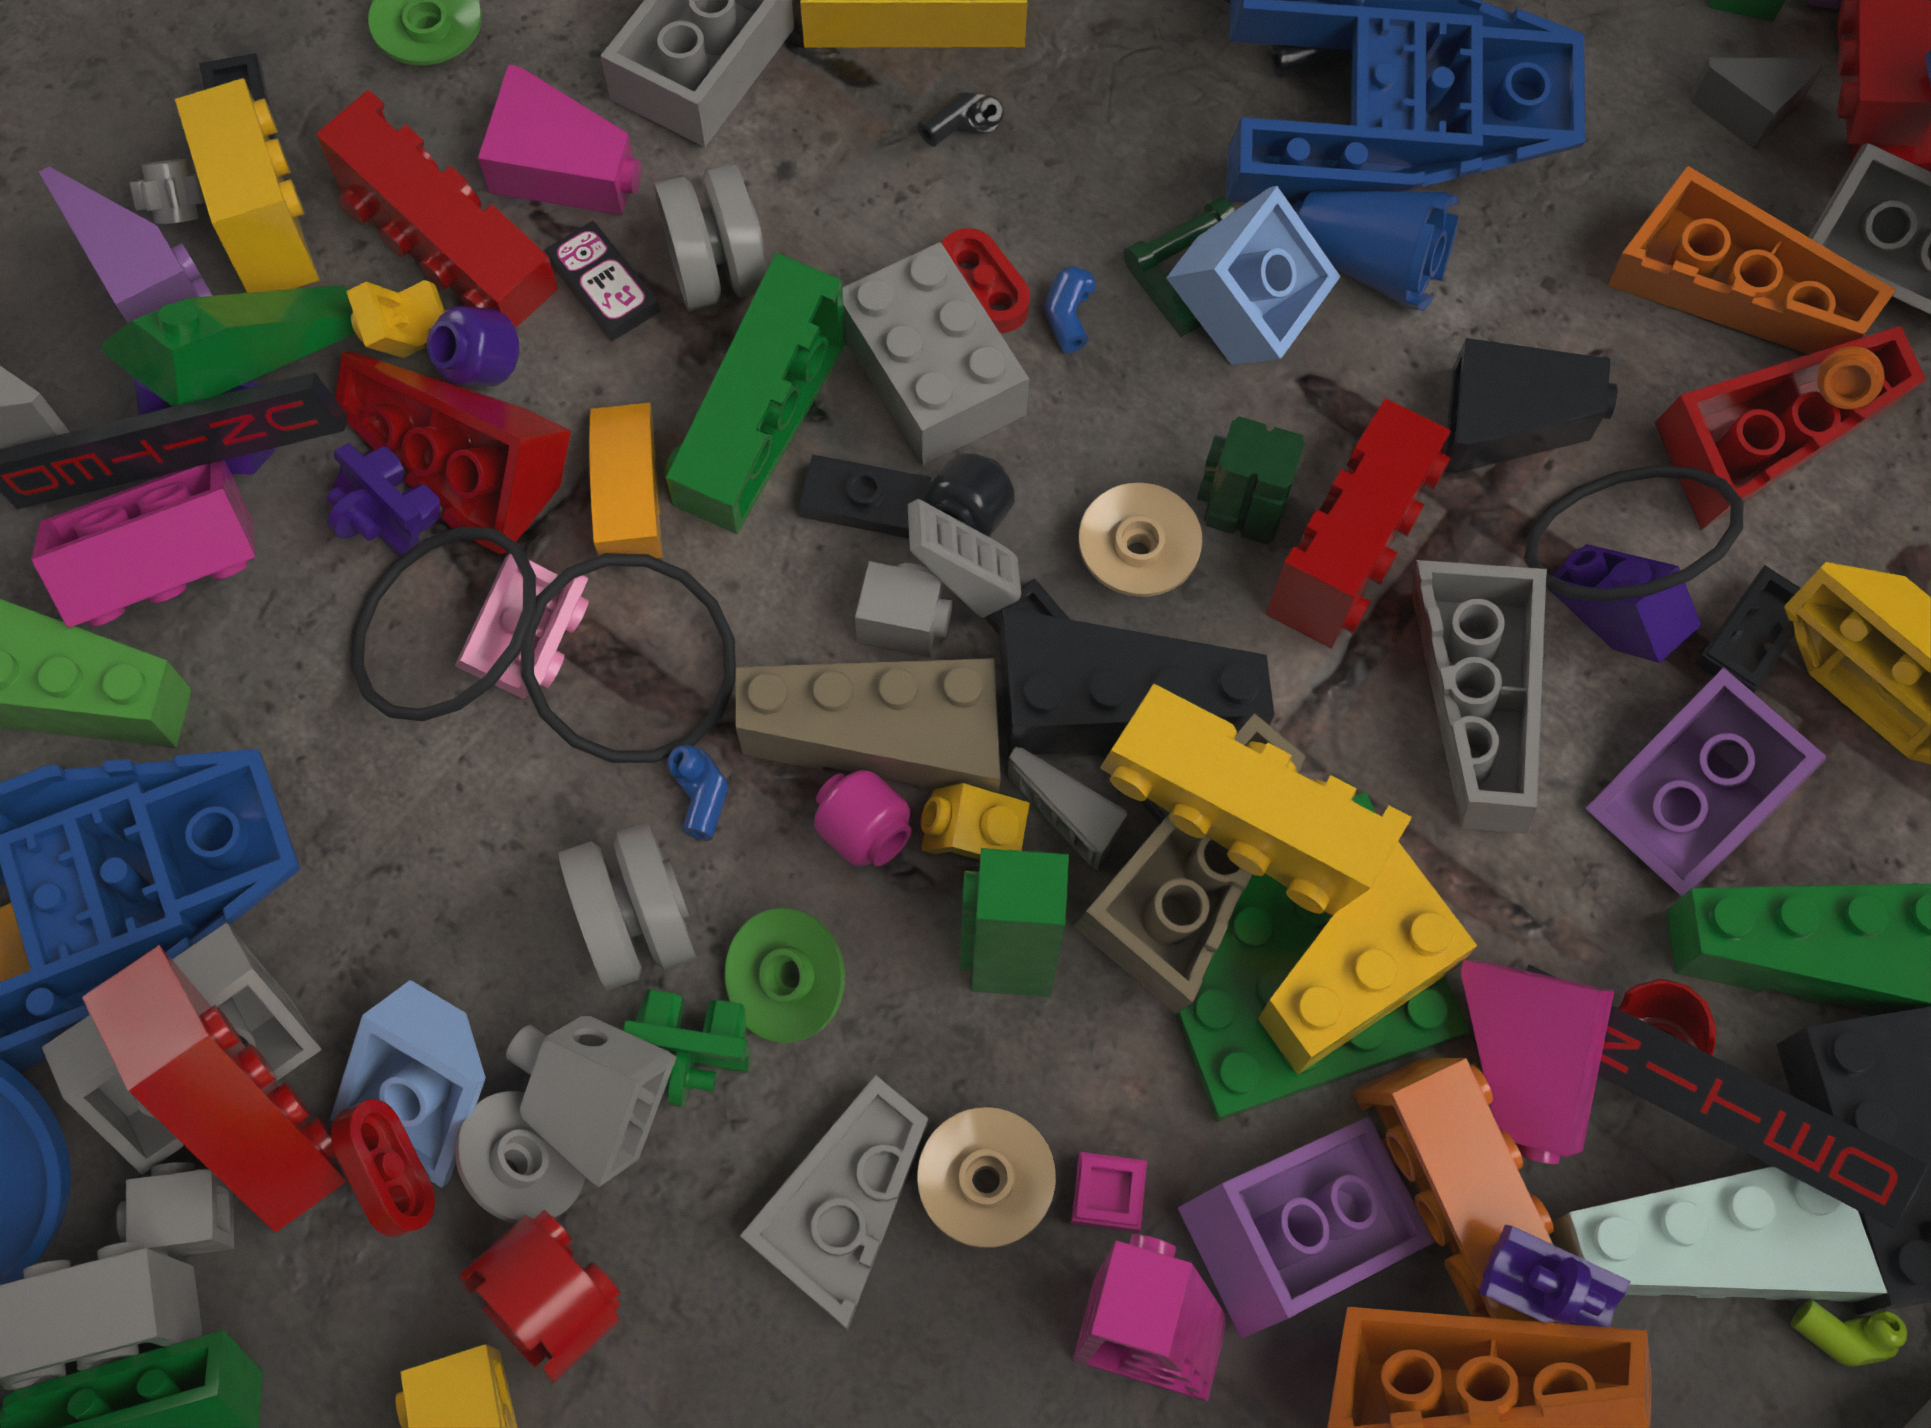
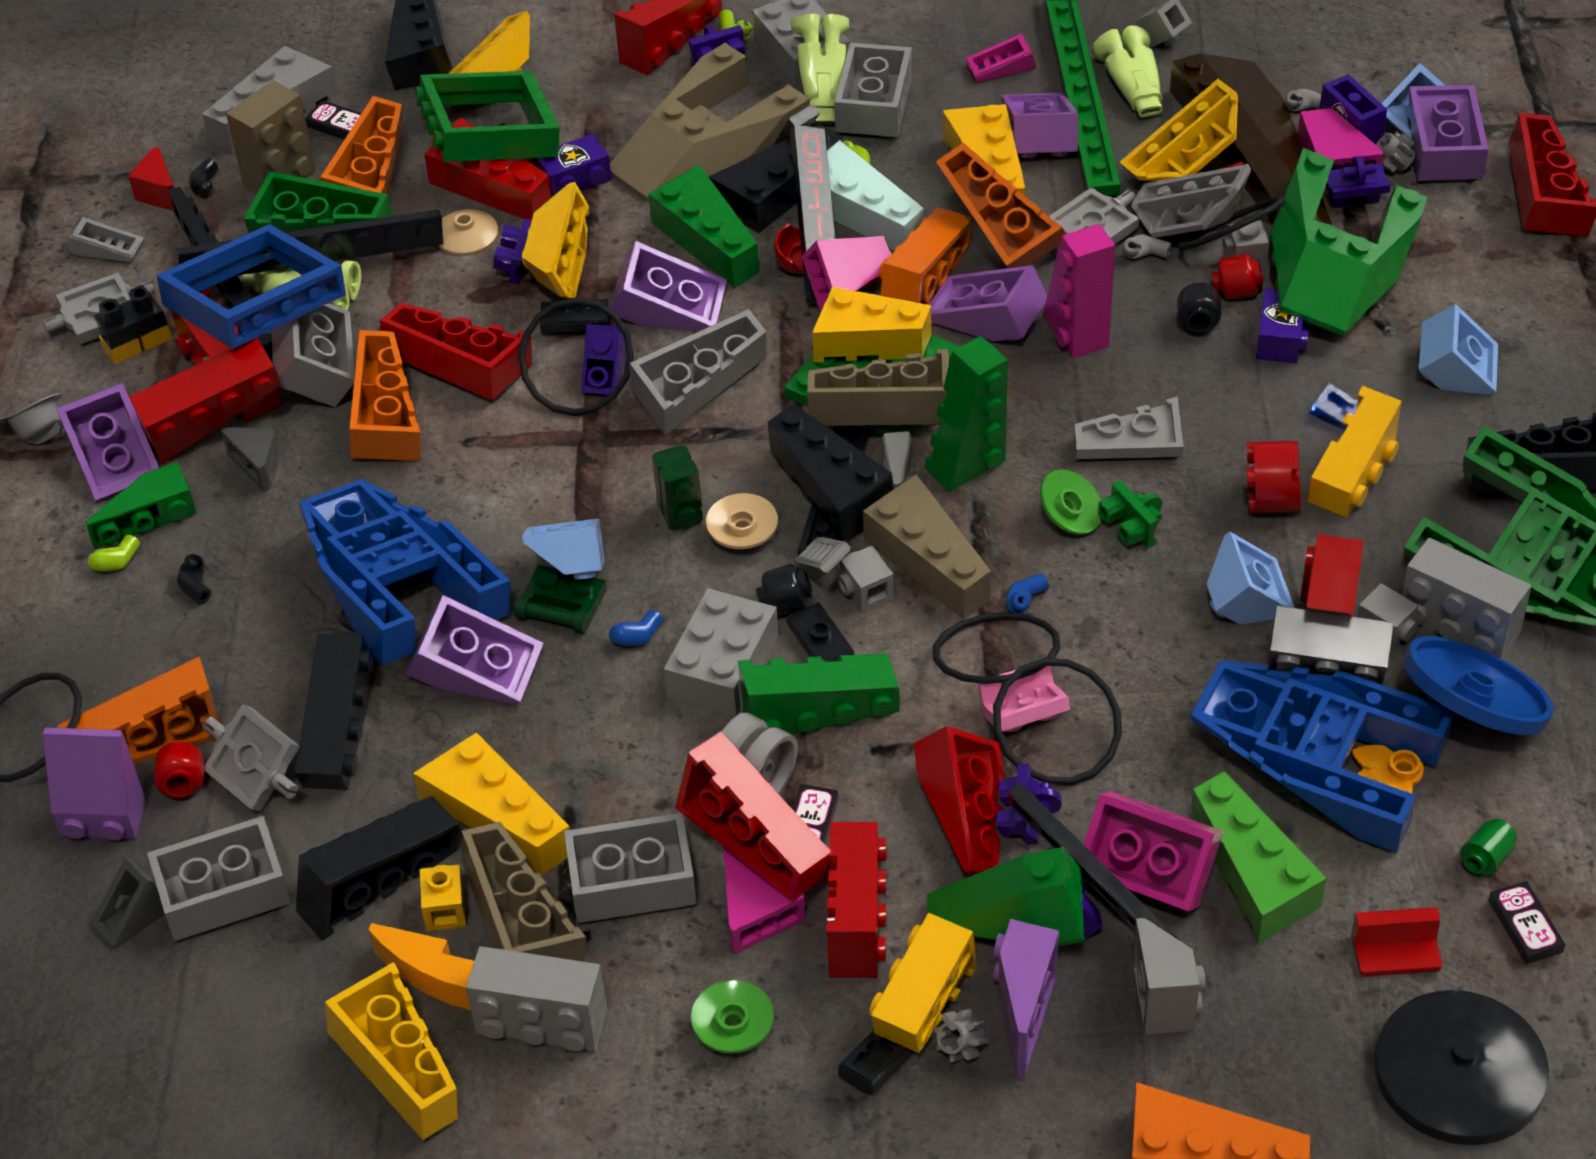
camera: 125 degrees left, 20 degrees down
red plate [331,1099,435,1237] -> none
yellow bracket [346,280,444,358] -> none
dark purple head [427,306,519,386] -> none
light grey dish [455,1091,585,1224] -> none
light grey torso [506,1016,676,1187] -> none
light grey wheel [558,821,697,991] -> none
light orange slope [589,402,663,558] -> none
dark pink head [814,770,912,866] -> none
black arm [917,92,1004,147] -> none
tan dish [917,1107,1056,1248] -> none
yellow bracket [921,783,1030,860] -> none
red plate [942,228,1030,333] -> none
dark pink tile [1070,1152,1147,1233] -> none
yellow wedge [1100,684,1412,915] -> none
red wedge [1266,398,1451,649] -> none
blue cone [1293,191,1459,311] -> none
black slope [1444,338,1618,473] -> none
dark purple hips [1478,1224,1630,1327] -> none
orange plate [1817,346,1884,409] -> none
none -> medium lavender slope [405,595,544,705]
none -> red wedge [675,732,831,902]

